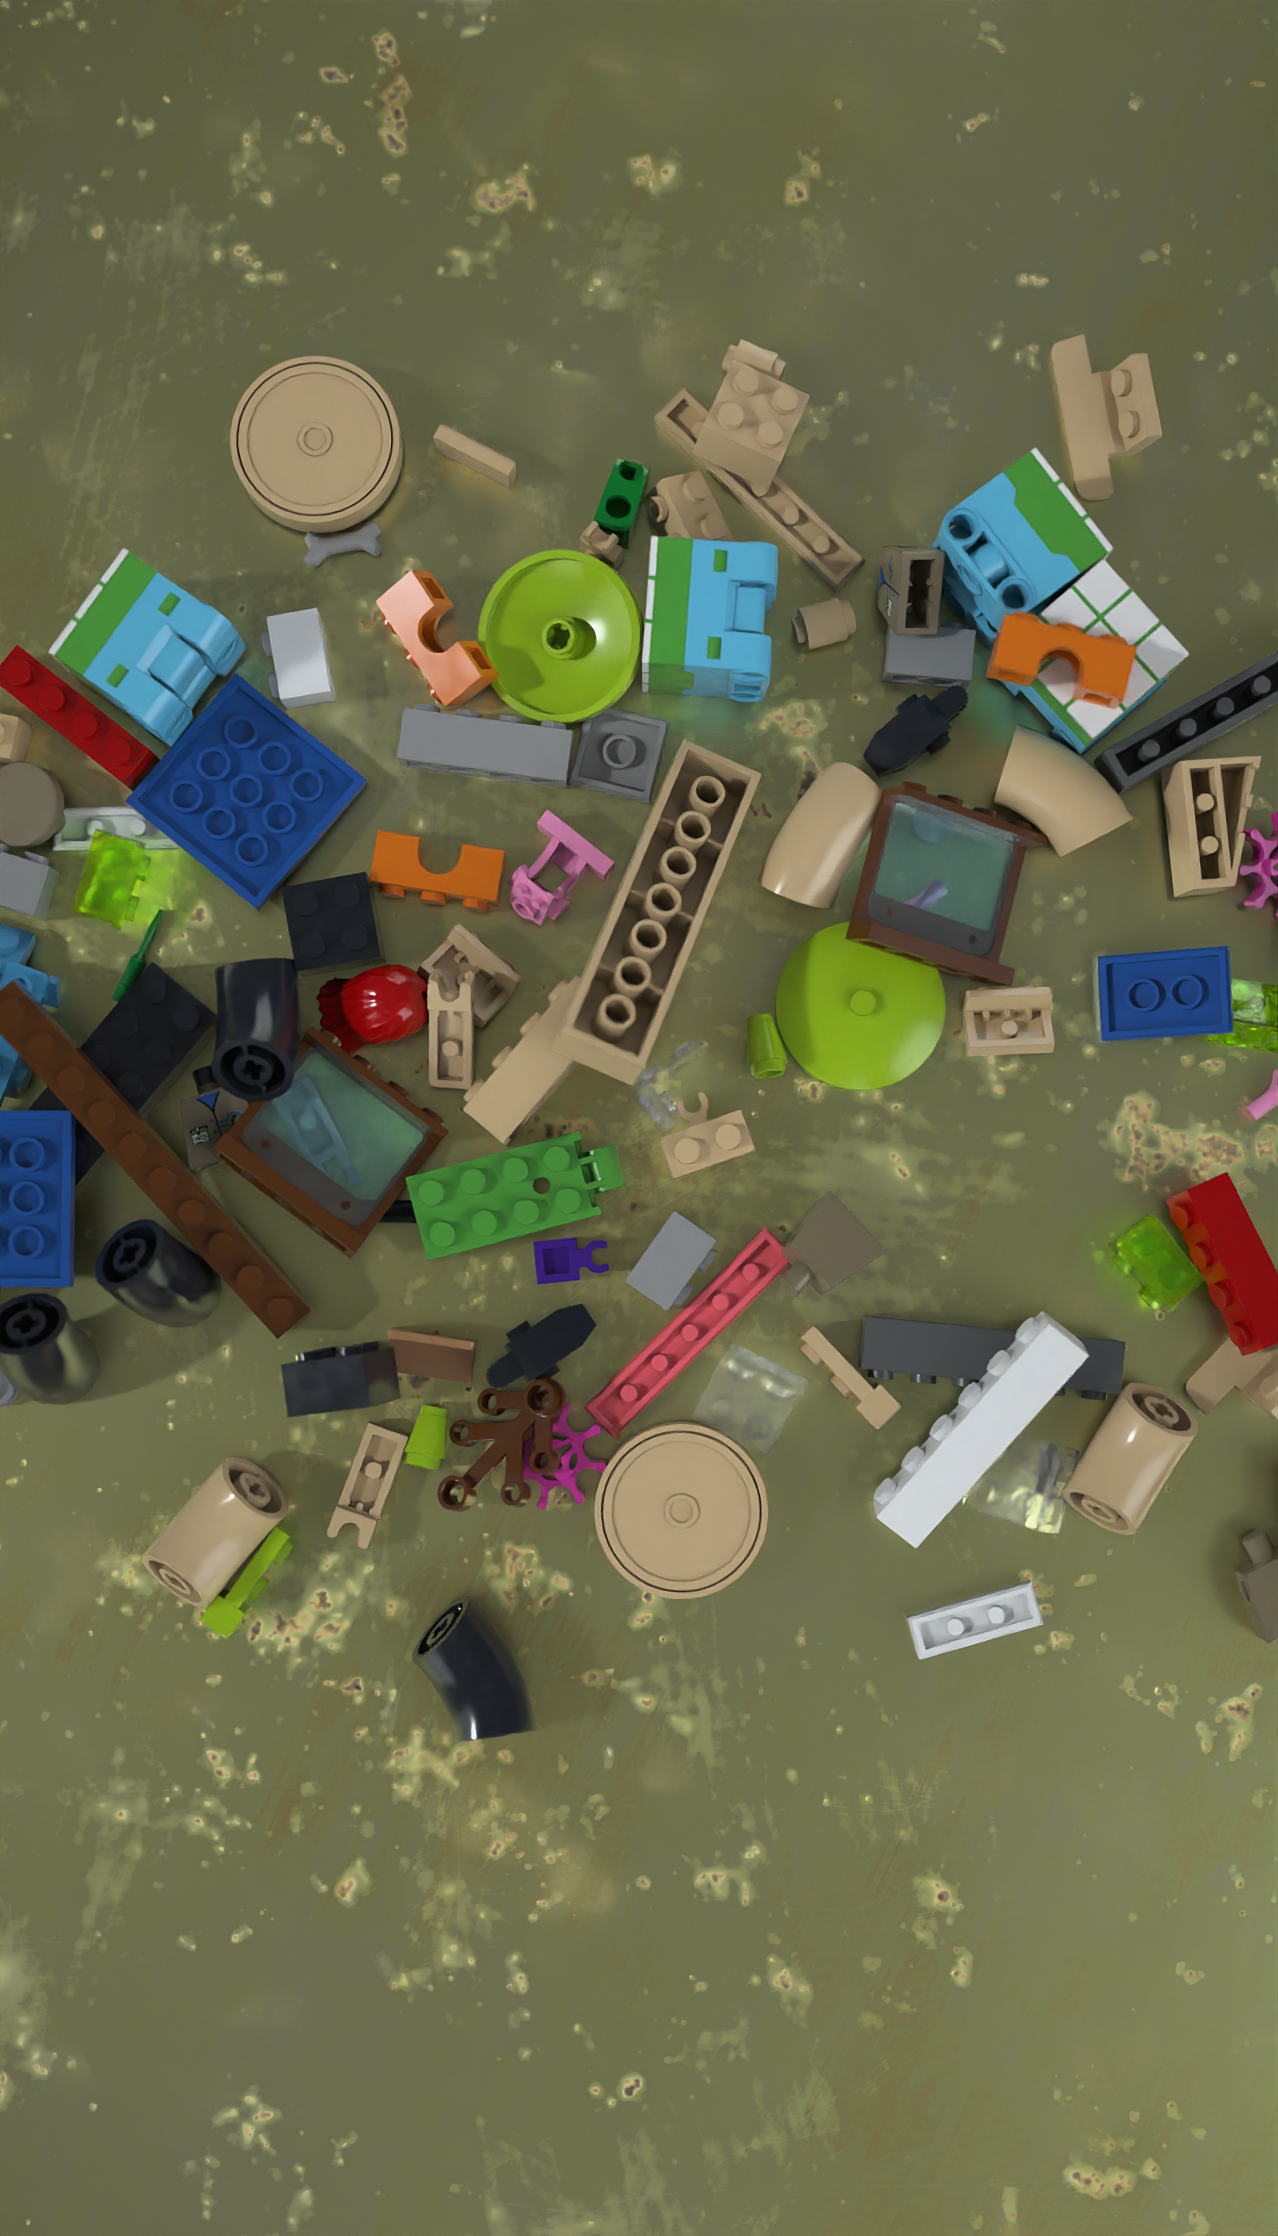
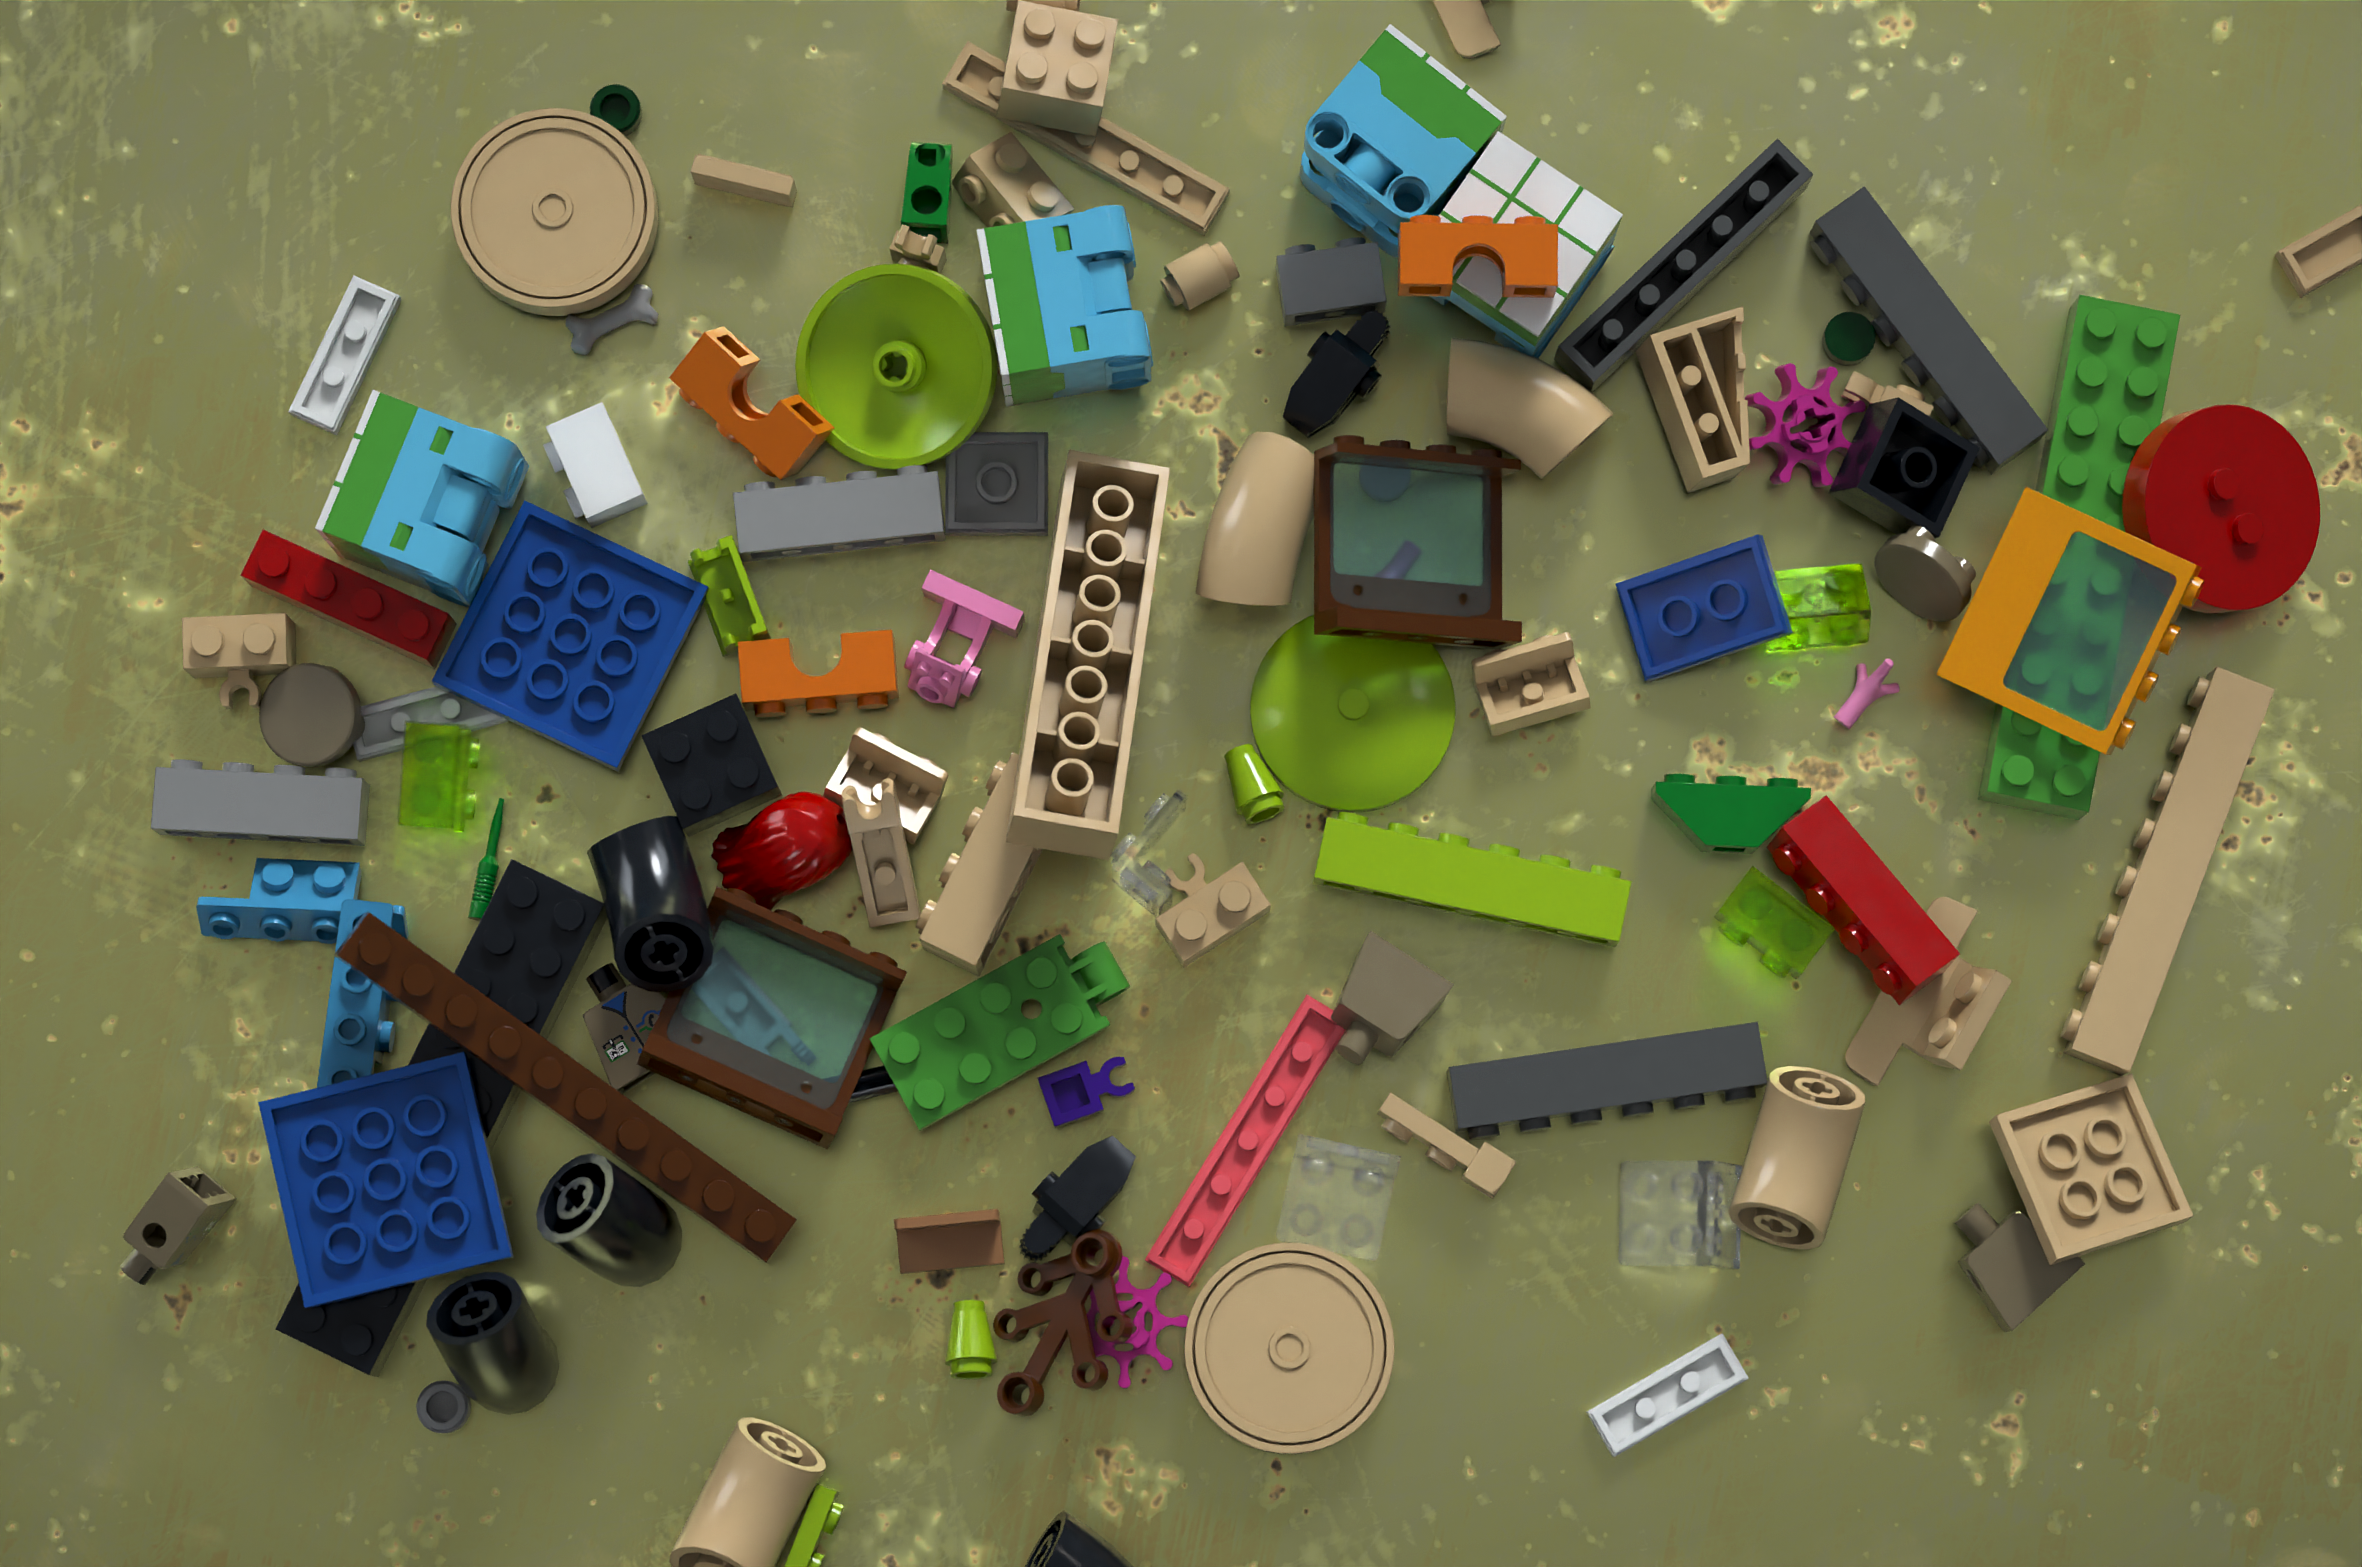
camera: 15 degrees left, 5 degrees down
black brick [281,1341,401,1417] -> none
tan plate [327,1421,410,1549] -> none
light grey brick [625,1210,718,1311] -> none
white brick [873,1310,1089,1548] -> none
dark tan torso [877,545,945,635] -> none
none -> white tile [288,275,402,435]
none -> dark green tile [590,84,642,136]
none -> lime hinge [688,535,771,657]
none -> lime brick [1313,812,1632,947]
none -> green slope [1651,774,1811,854]

